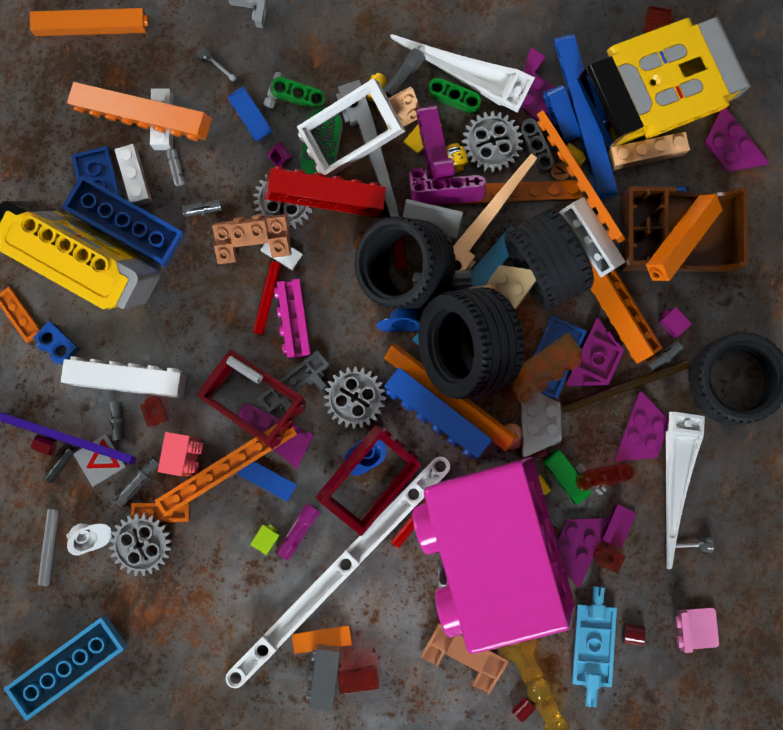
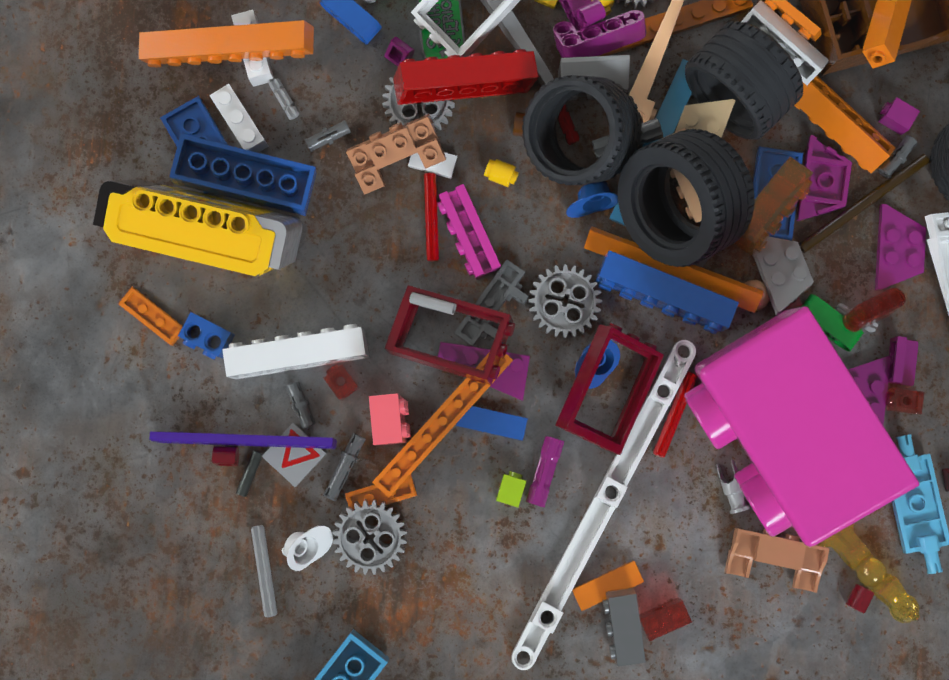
camera: 20 degrees left, 0 degrees up
none -> yellow brick [484,159,519,187]

